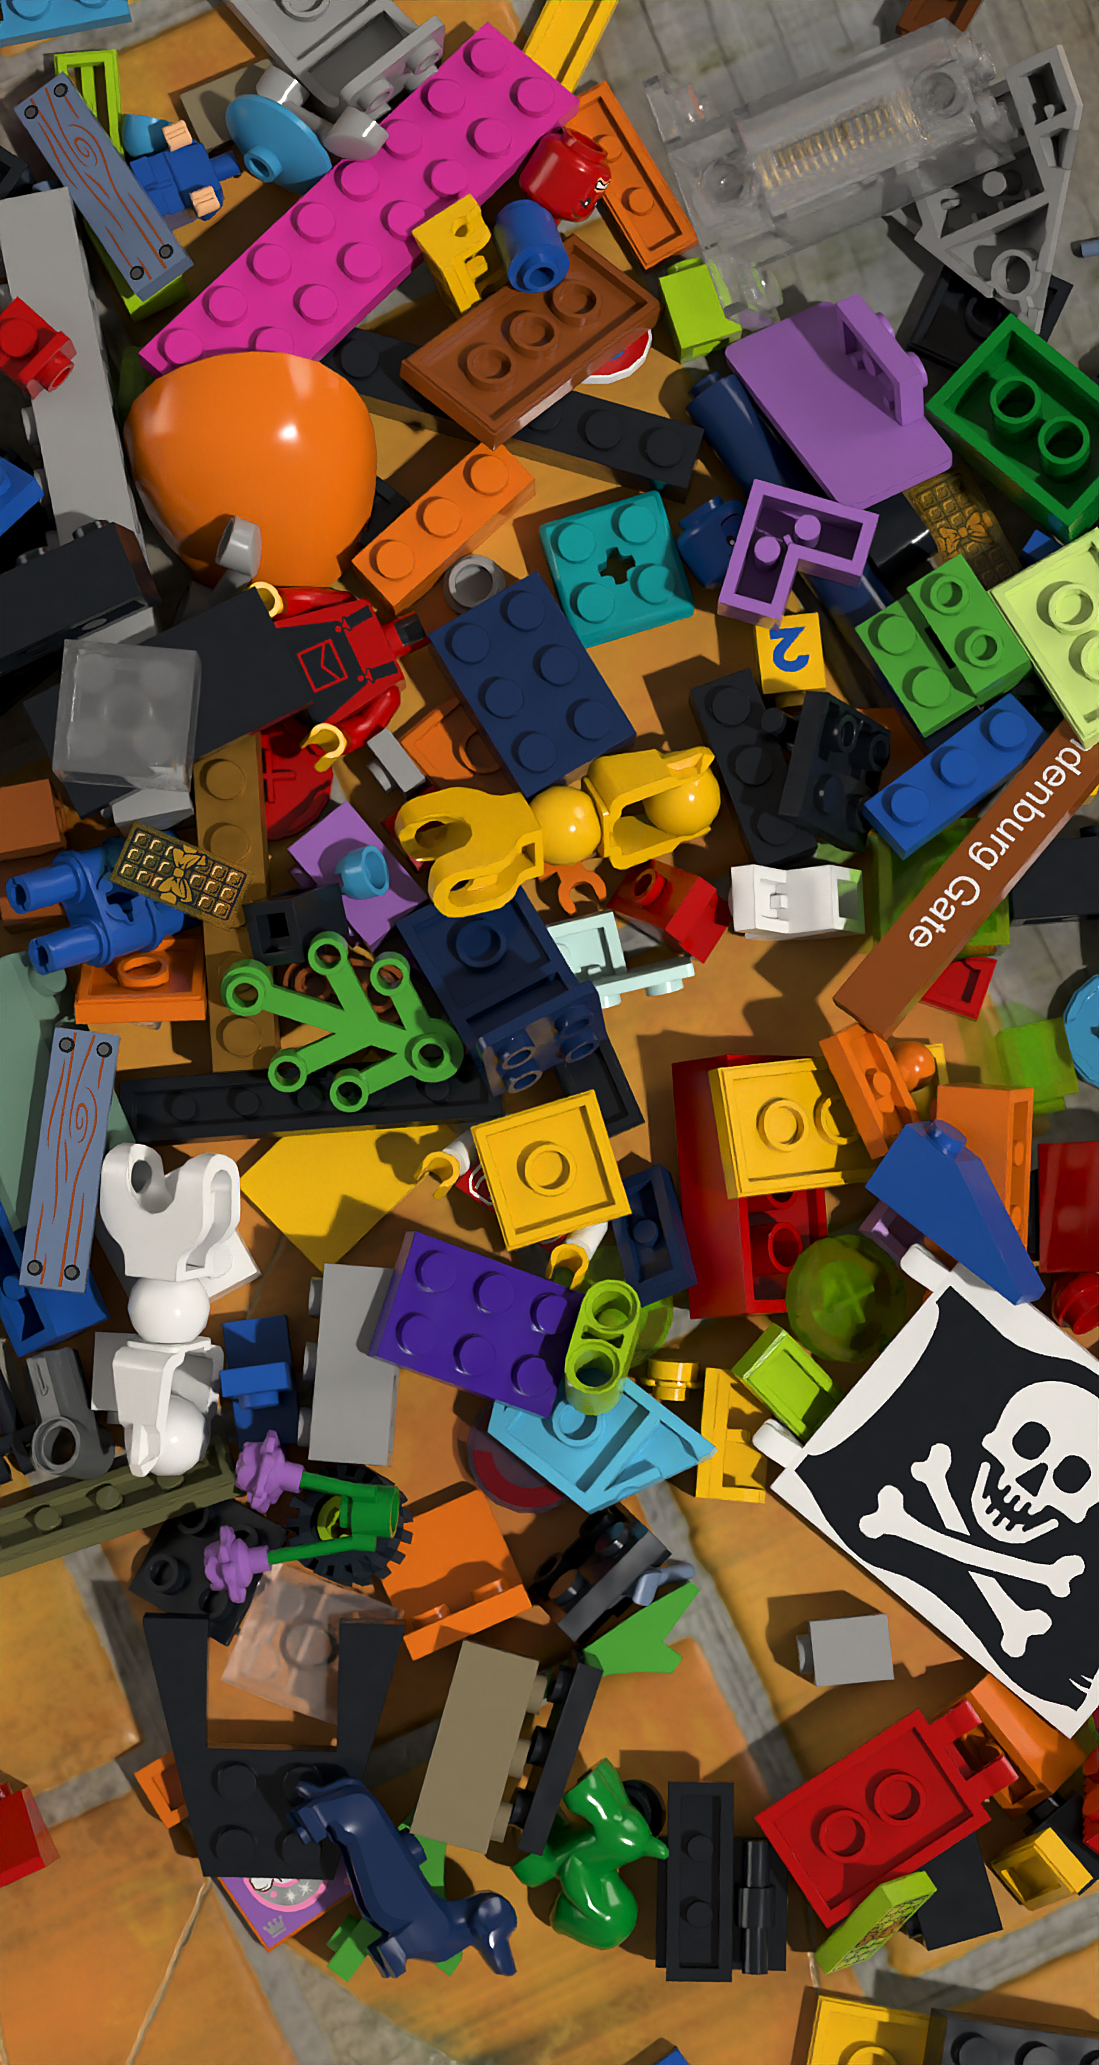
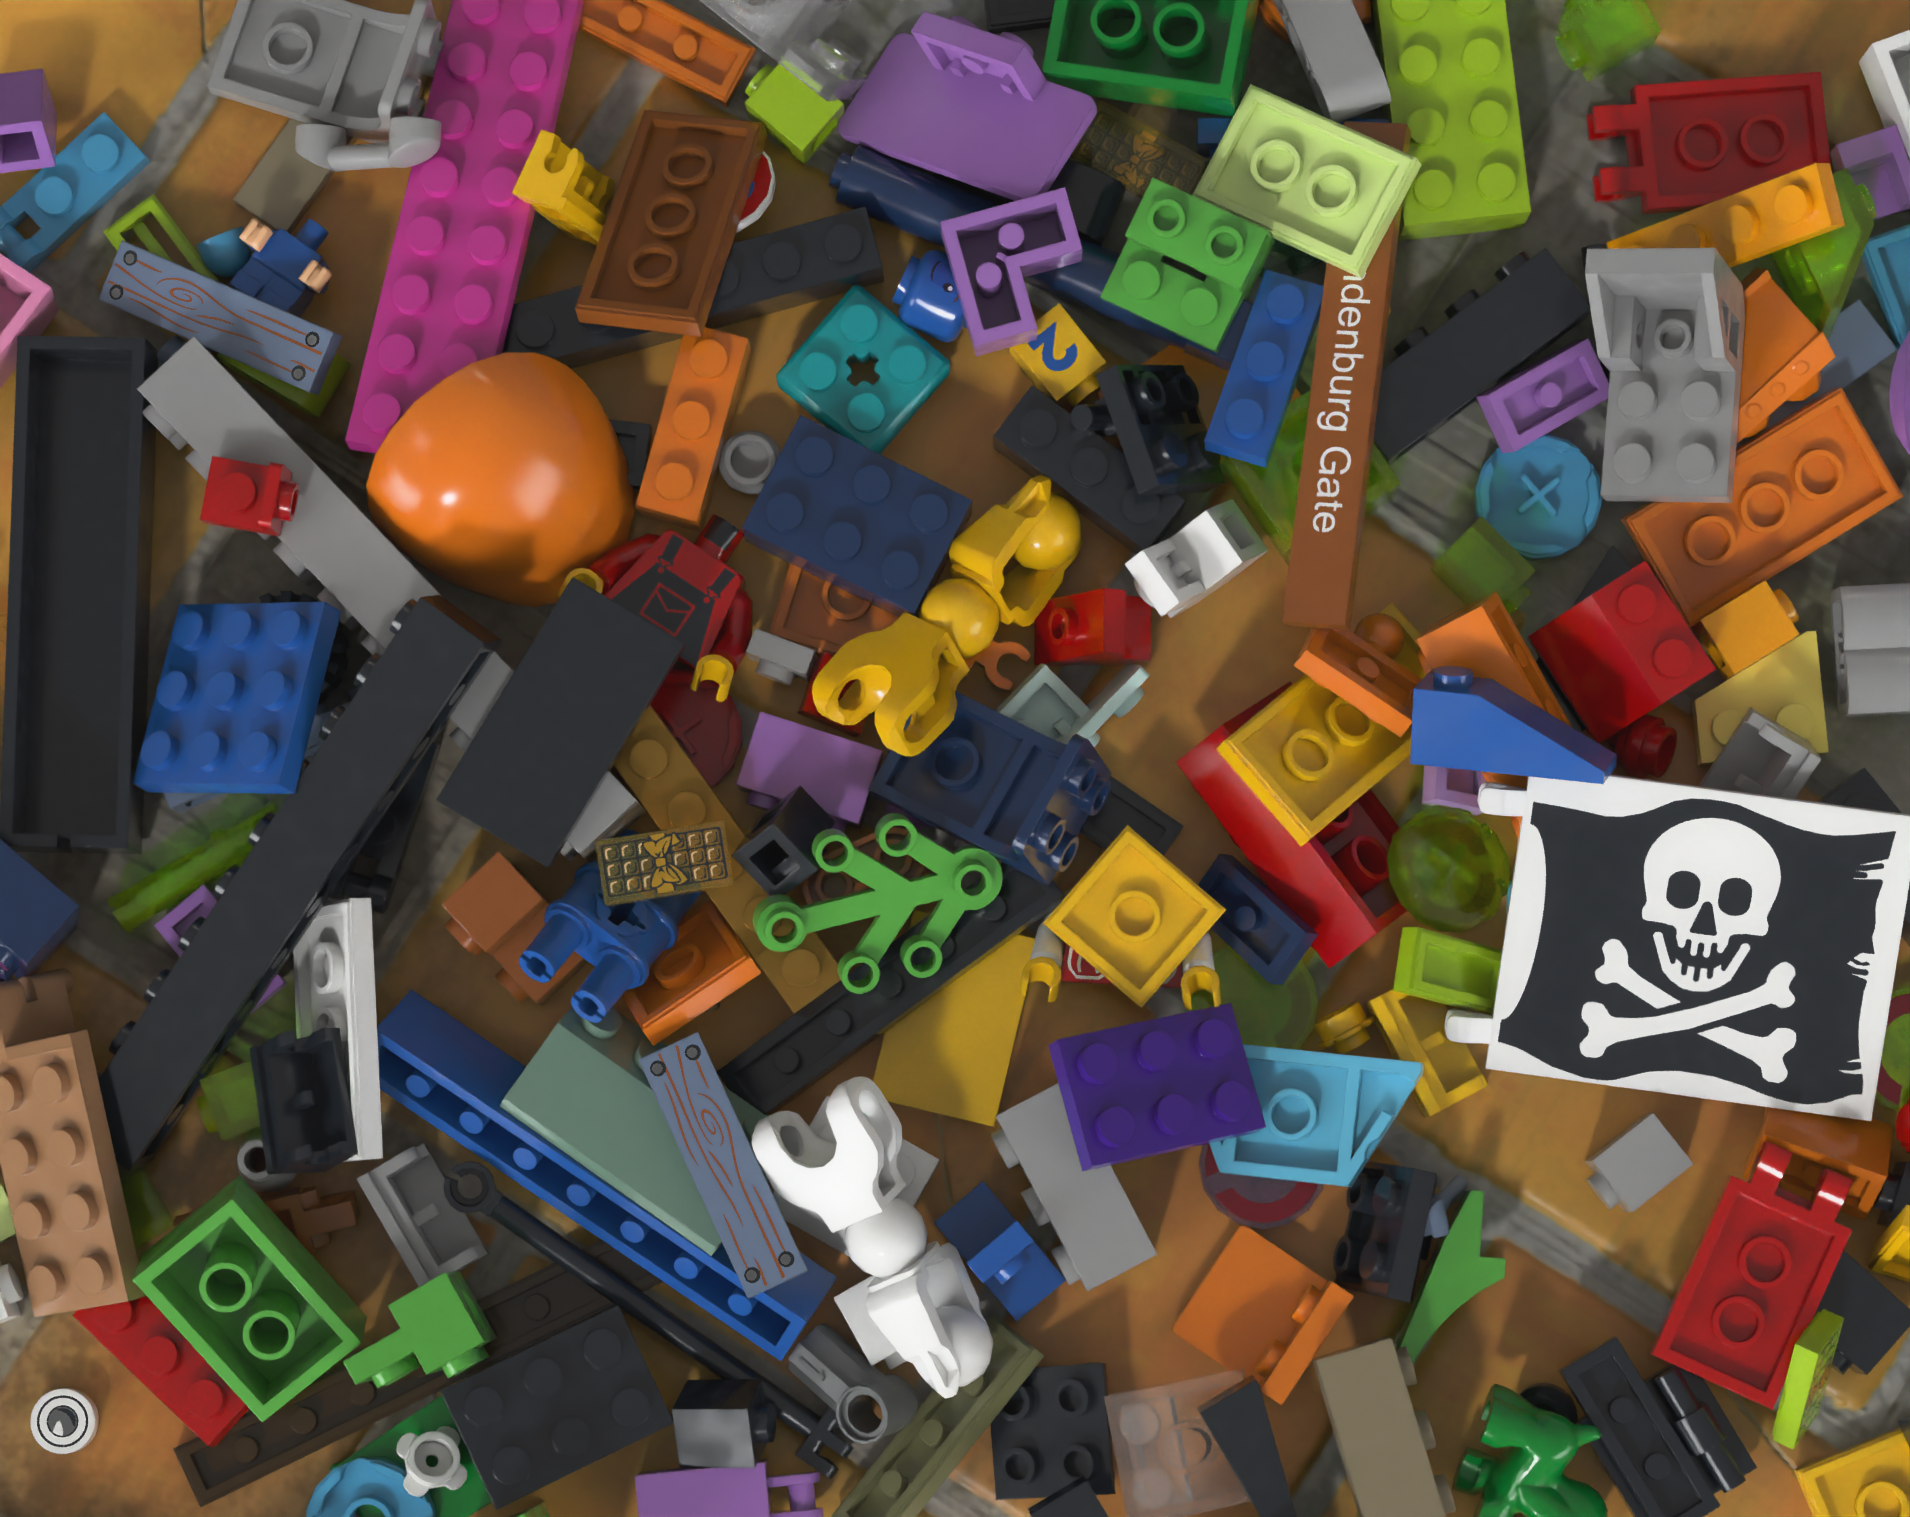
camera: 30 degrees left, 0 degrees up
clear brick [52,639,202,793] -> none
clear neon green tile [117,346,152,420] -> none
light grey bar [173,515,262,626] -> none
plant [204,1430,400,1603] -> none
dark azure dish [225,94,332,195] -> none
black bush [286,1463,413,1587] -> none
dark azure hinge [334,845,389,900] -> none
blue brick [493,200,570,293] -> none
black plate [508,1648,604,1856] -> none
red head [518,128,612,227] -> none
lime beam [564,1279,641,1416] -> none
red tile [918,957,997,1022] -> none

